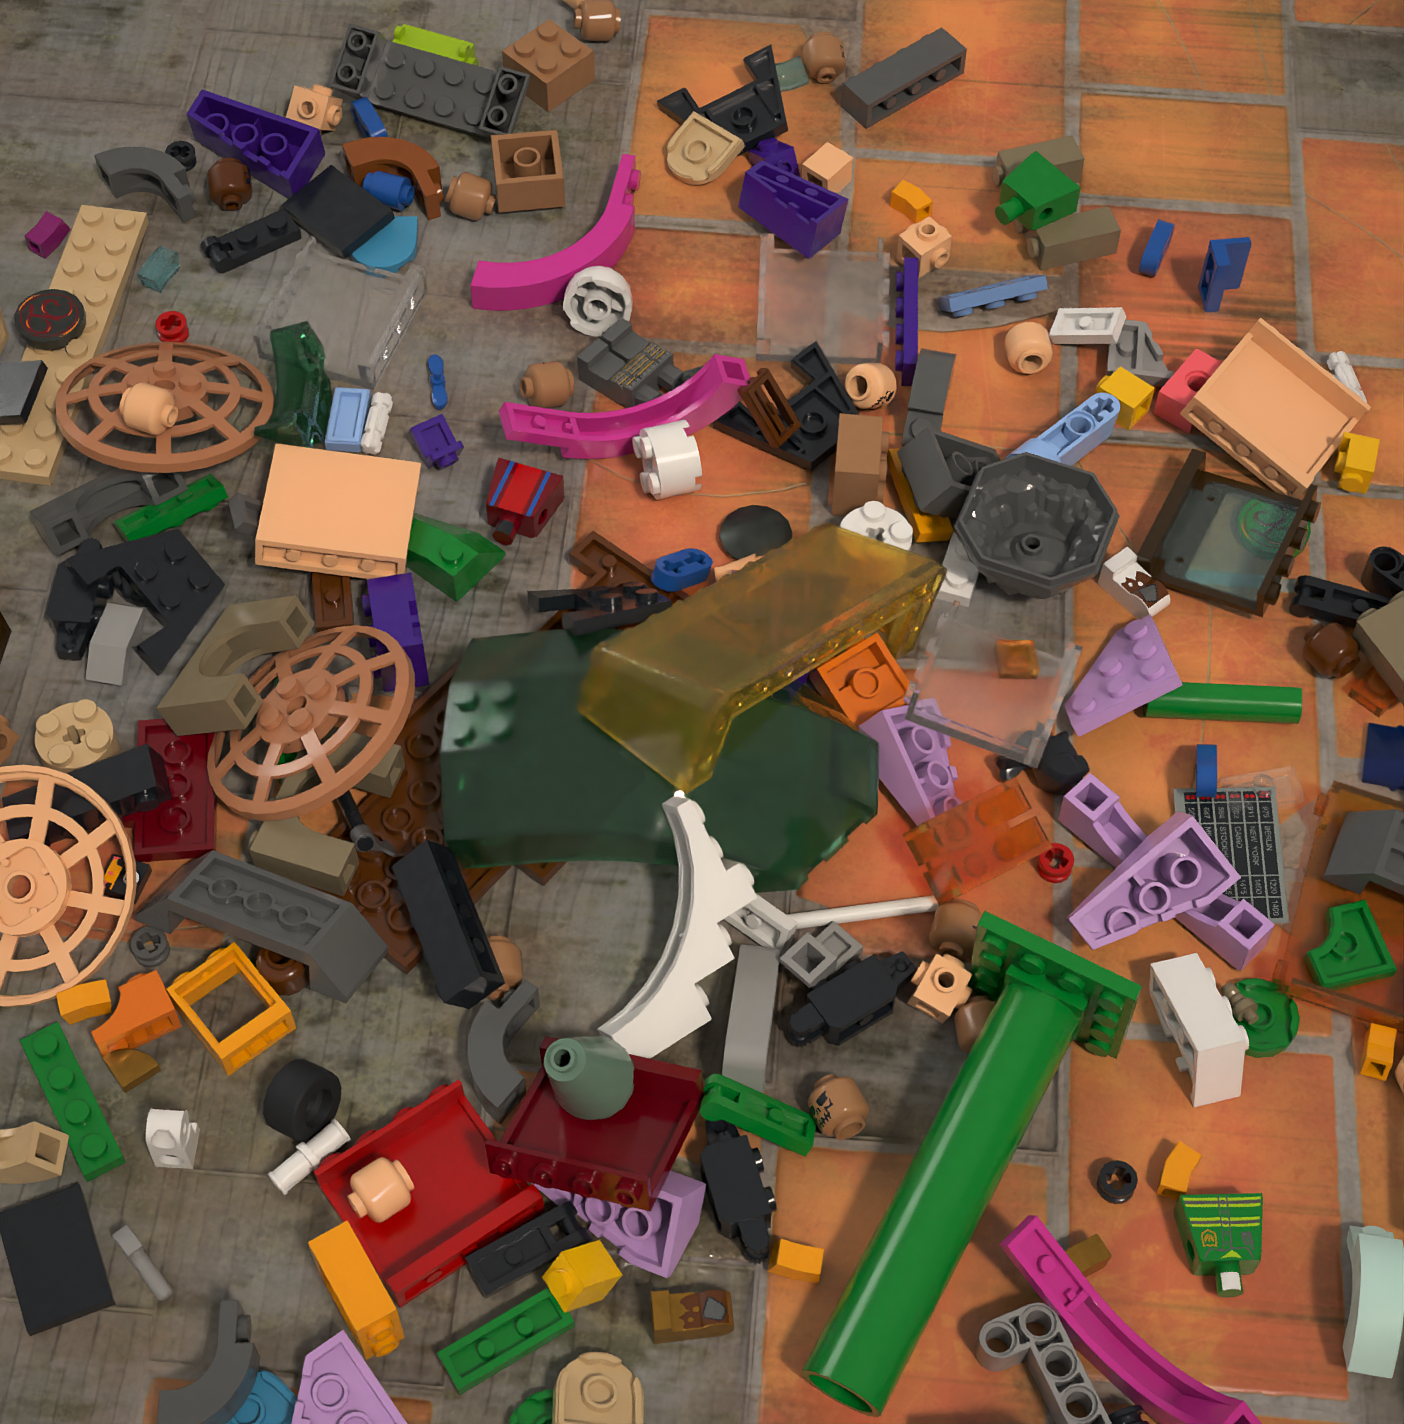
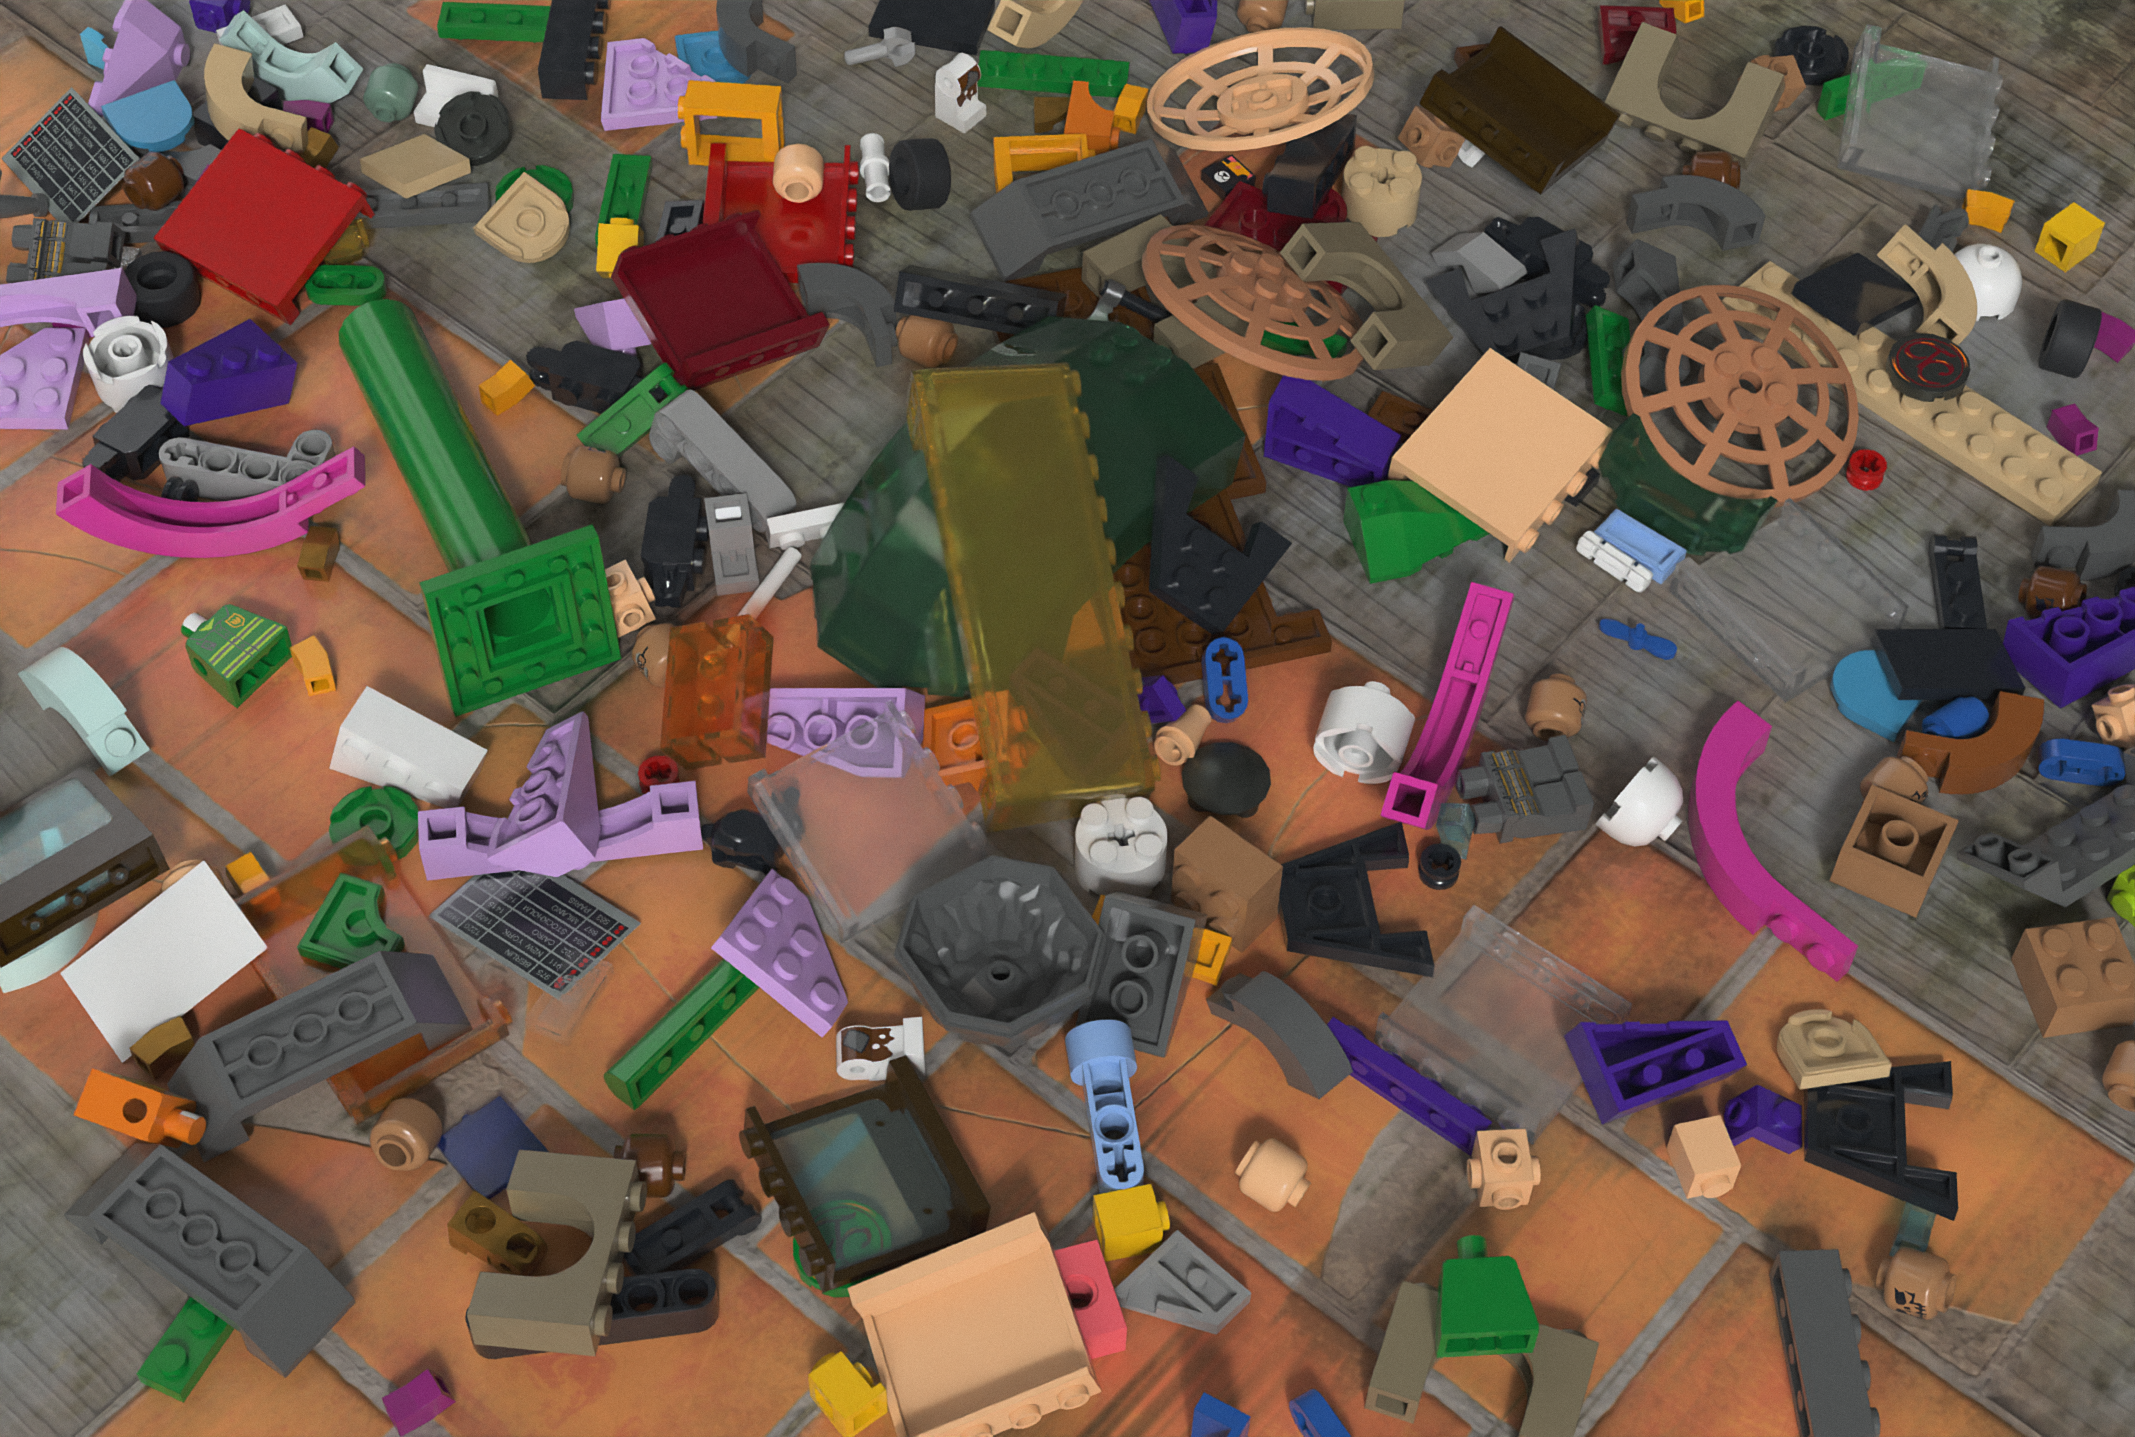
camera: 125 degrees right, 5 degrees down
light nougat head [119,382,178,436] -> none
clear light blue piece [137,246,180,293] -> none
dark purple bracket [409,414,464,469] -> none
dark red torso [486,458,565,545] -> none
sand green cone [544,1035,635,1120] -> none
white arch [597,796,757,1059] -> none
pearl gold leg [651,1290,735,1344] -> none
reddish brown tile [737,368,802,448] -> none
light nougat head [844,363,897,409] -> none
light orange piece [890,180,933,224] -> none
medium blue plate [938,274,1048,317] -> none
clear orange plate [994,640,1040,679] -> none
white plate [1049,307,1126,344] -> none
black bush [1096,1160,1138,1204] -> none
blue beam [1196,744,1217,798] -> none
dark tan piece [1221,983,1259,1025] -> none

